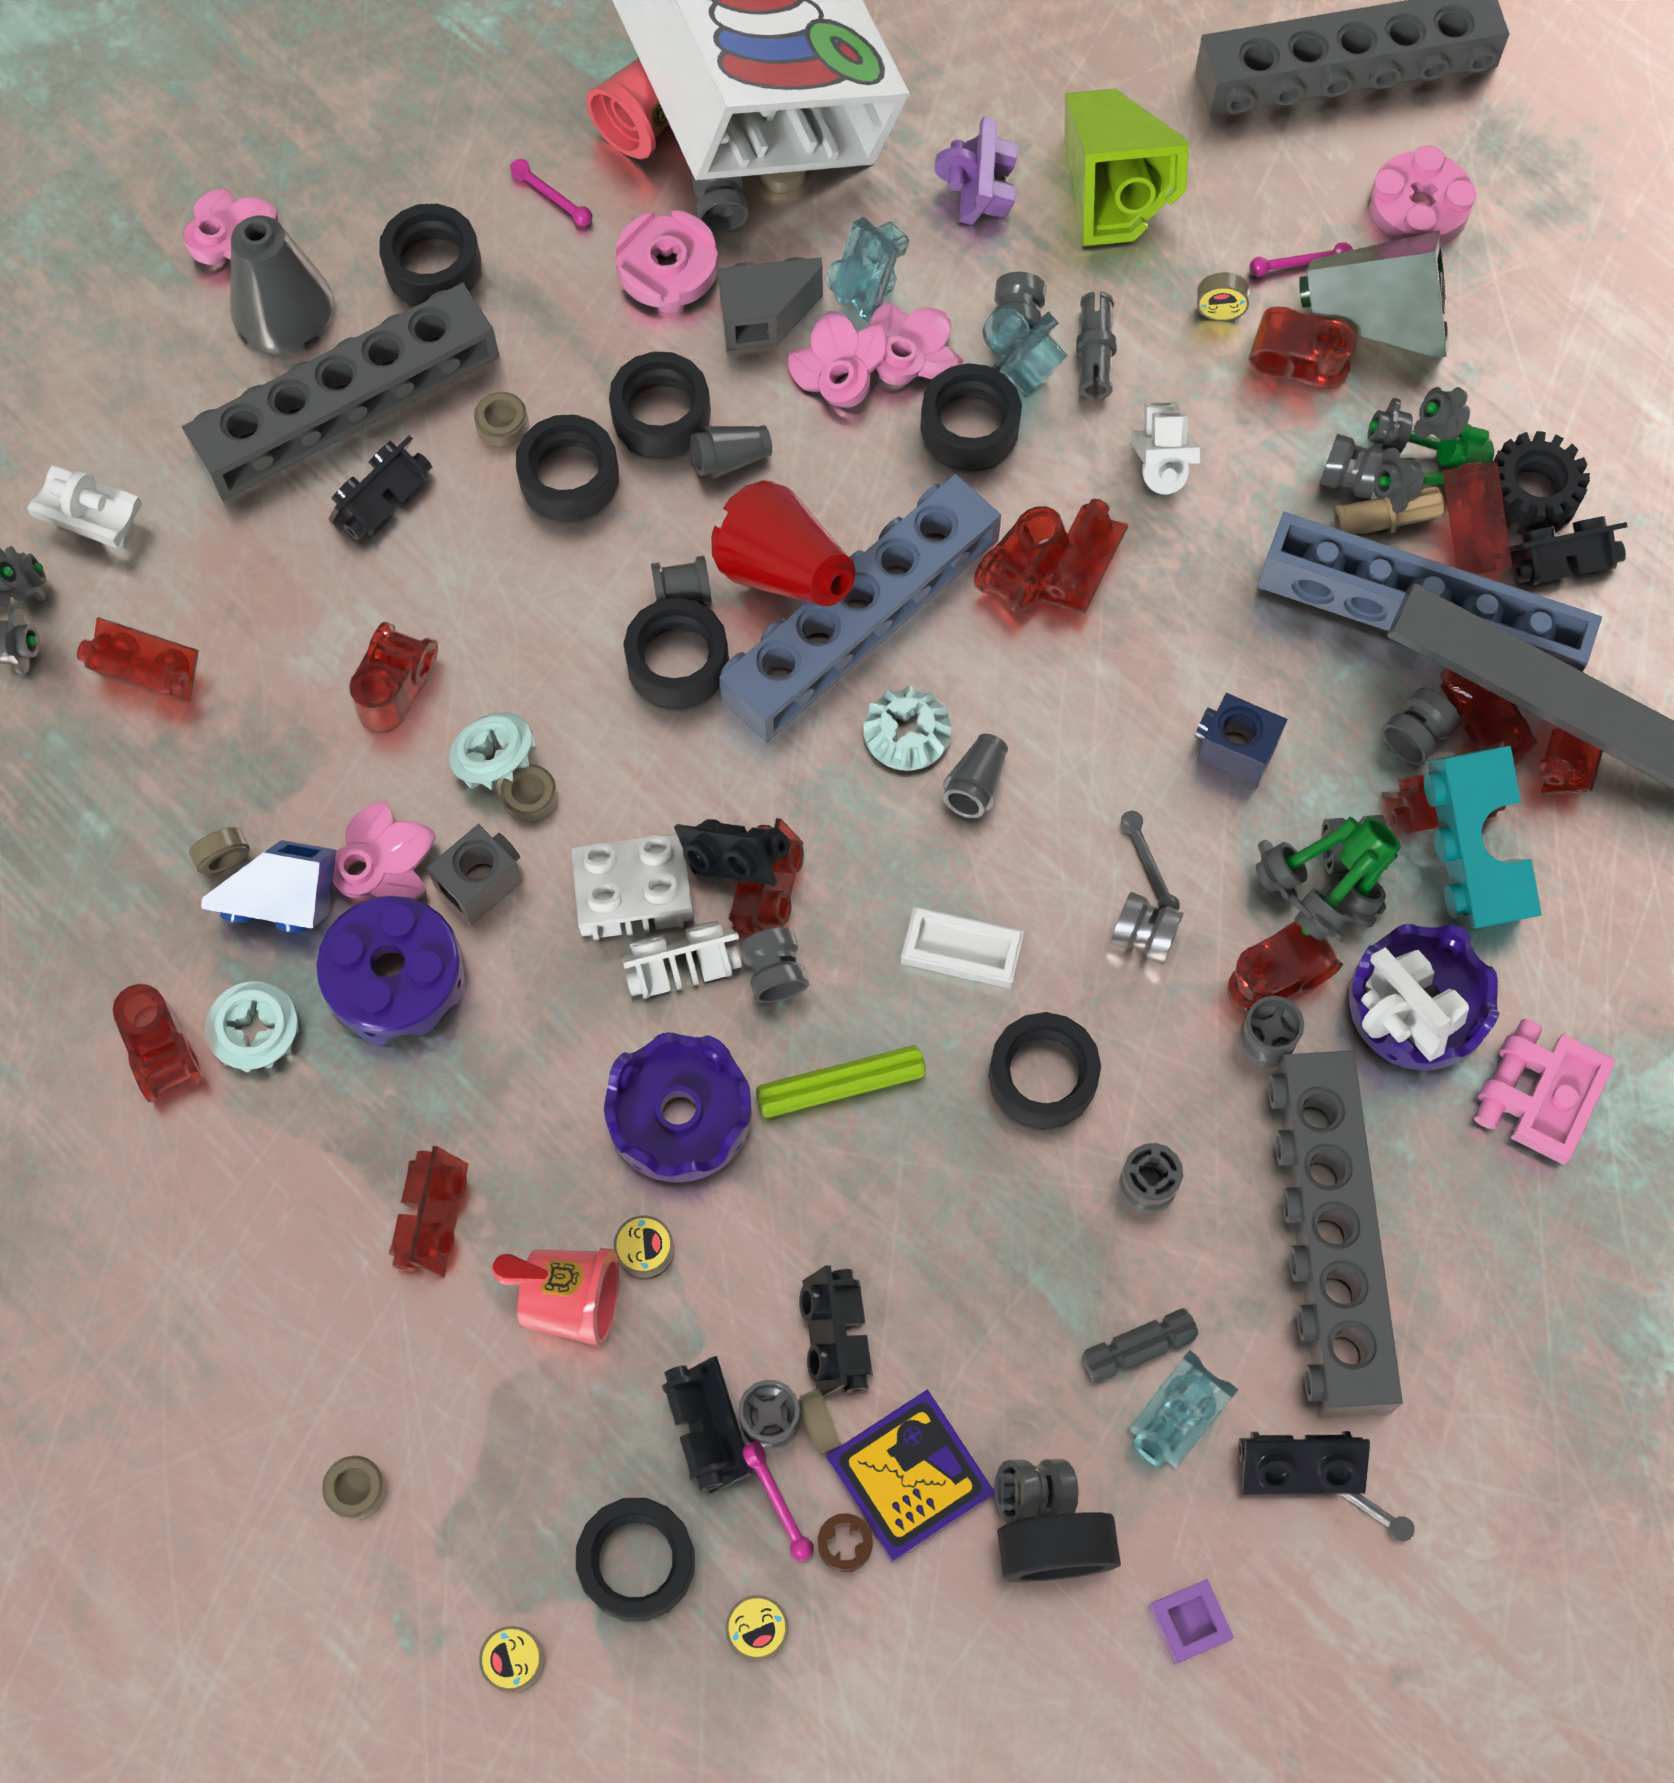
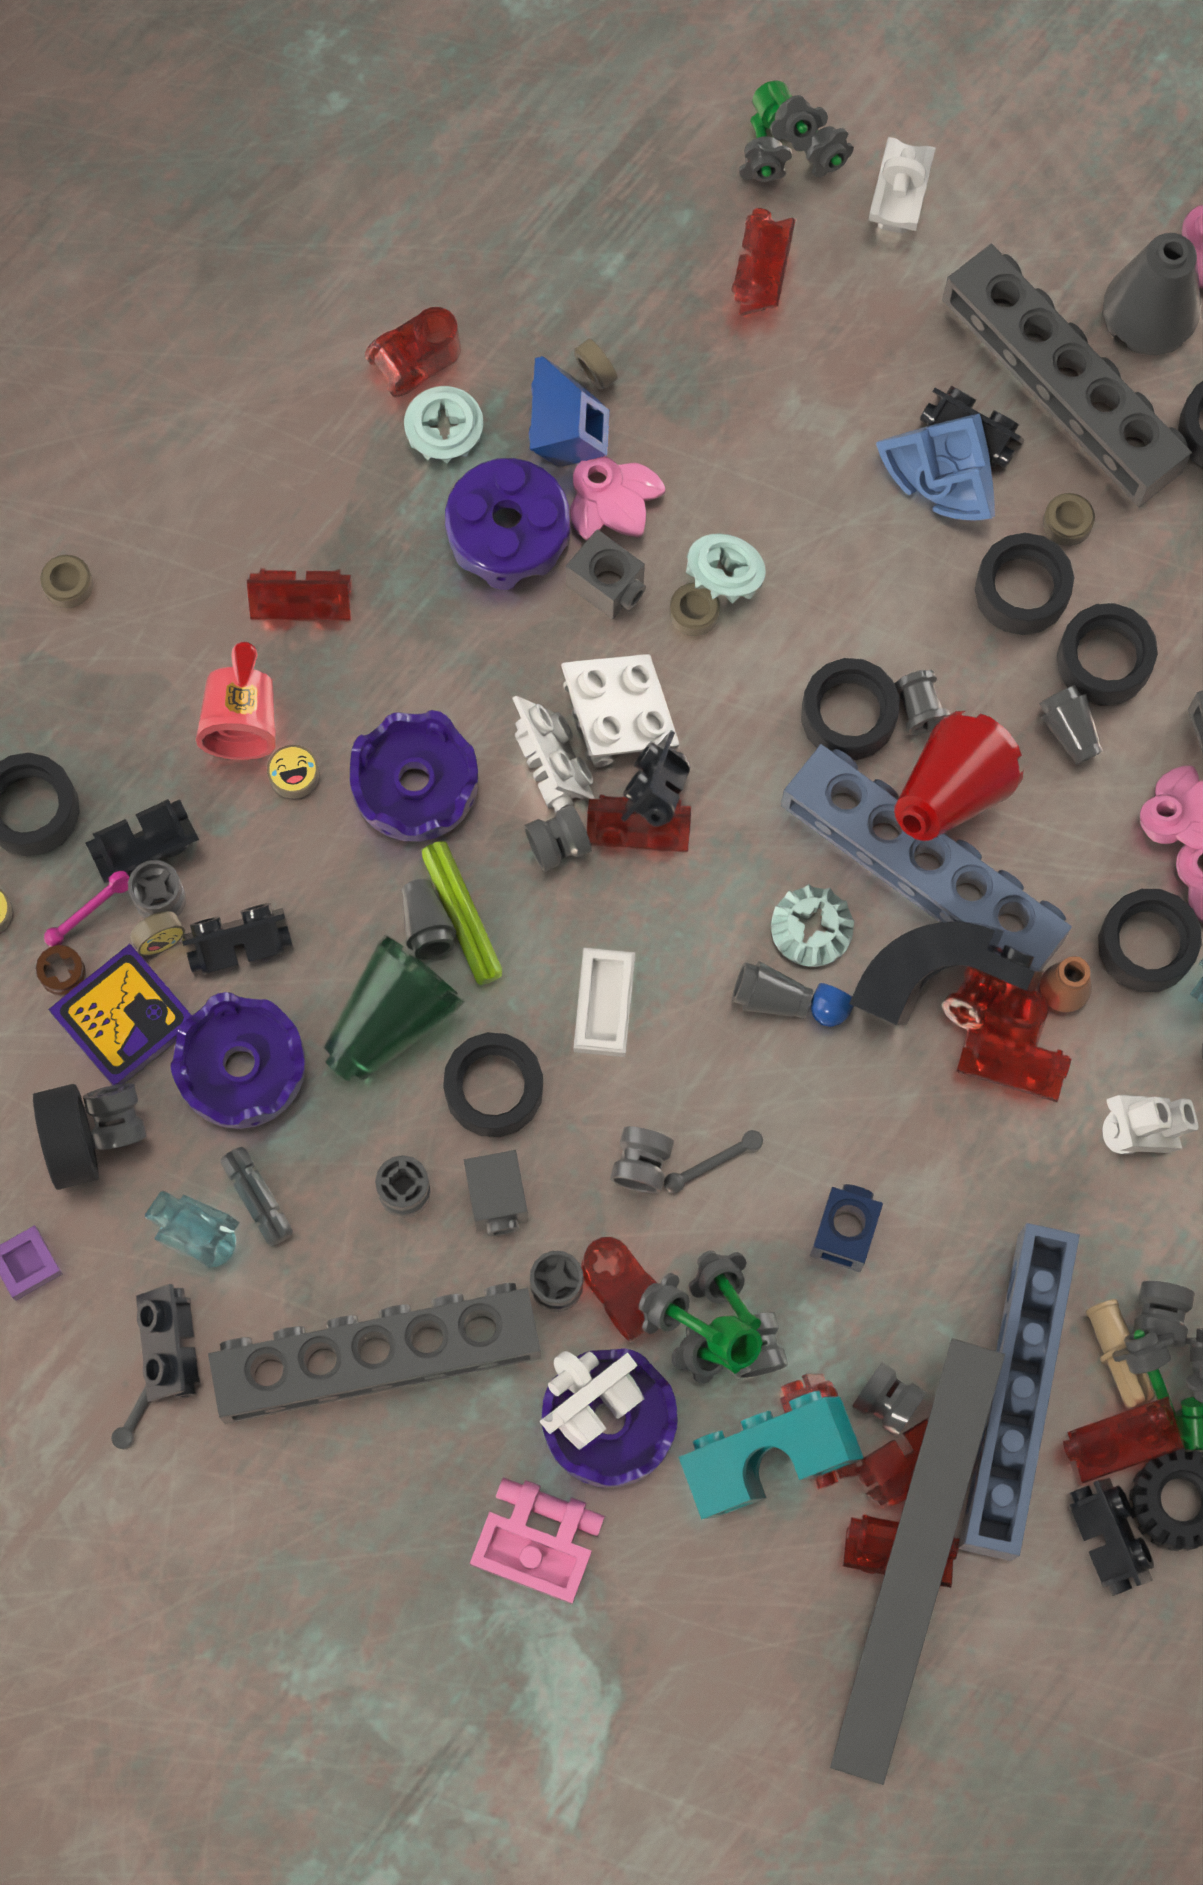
camera: 80 degrees right, 5 degrees up
clear red piece [349,621,438,733] -> none
none -> dark purple plate [170,992,306,1129]
none -> clear green cone [324,934,466,1082]
none -> dark grey cone [401,879,457,960]
none -> dark grey brick [463,1150,528,1236]
none -> blue hinge [811,983,854,1027]
none -> black arch [849,922,1044,1025]
none -> medium blue brick [876,413,995,520]
none -> nougat cone [1040,956,1092,1012]

